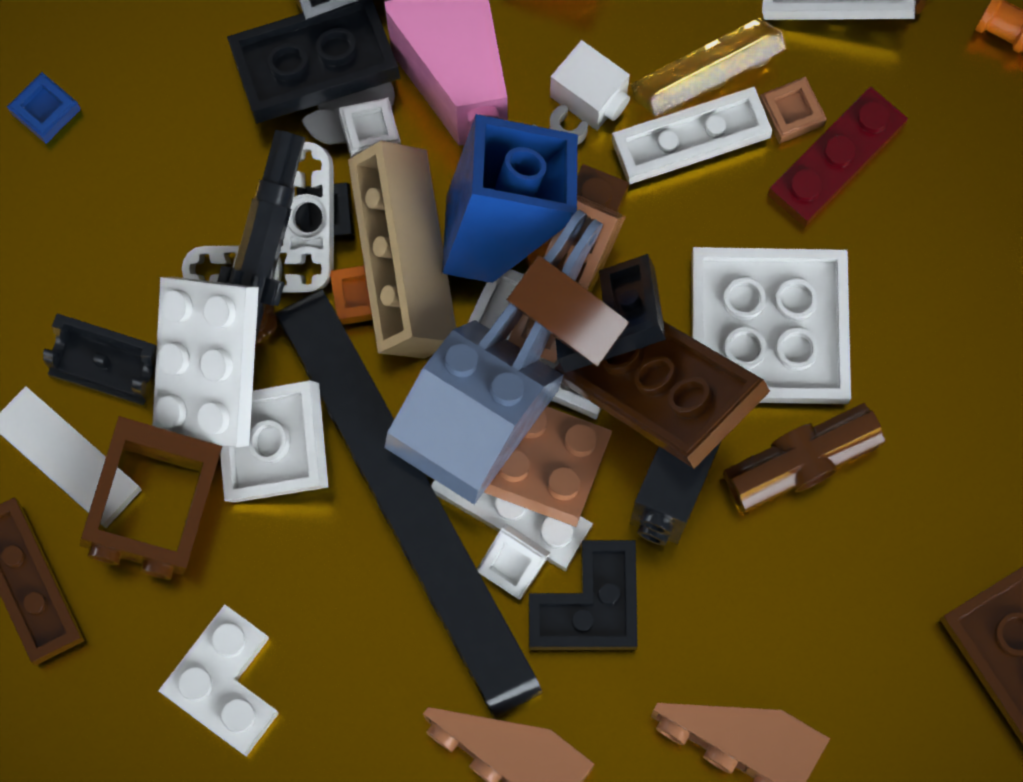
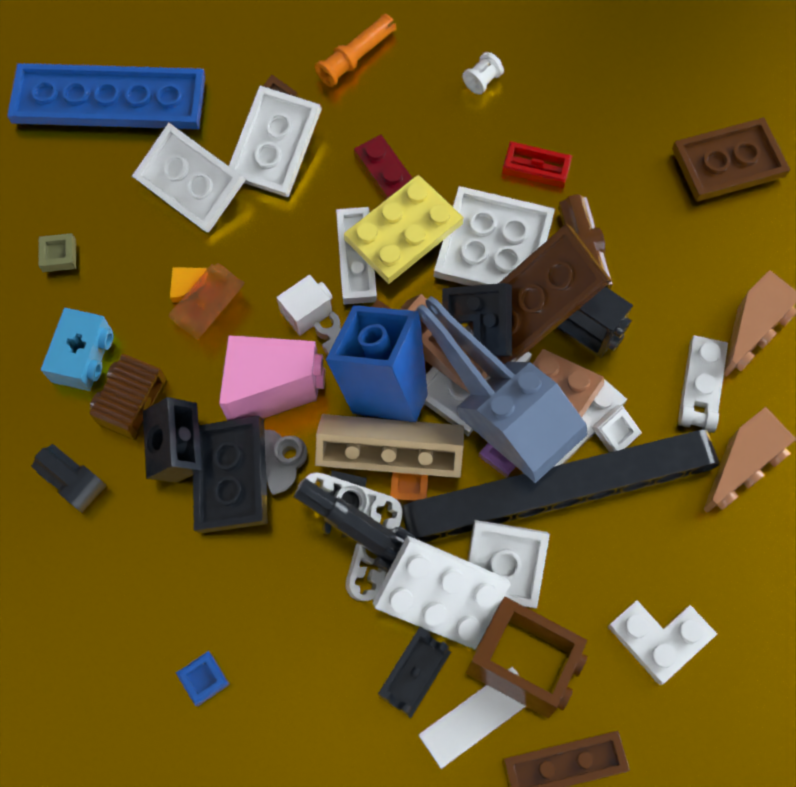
camera: 75 degrees left, 5 degrees down
white tile [339,97,401,158] -> none
reddish brown slope [506,255,630,367] -> none
black plate [529,540,638,650] -> none
clear yellow plate [630,18,787,116] -> none
nougat tile [759,76,827,144] -> none
none -> light yellow plate [344,175,464,284]
none -> red tile [502,141,572,188]
none -> white plate [678,335,728,433]

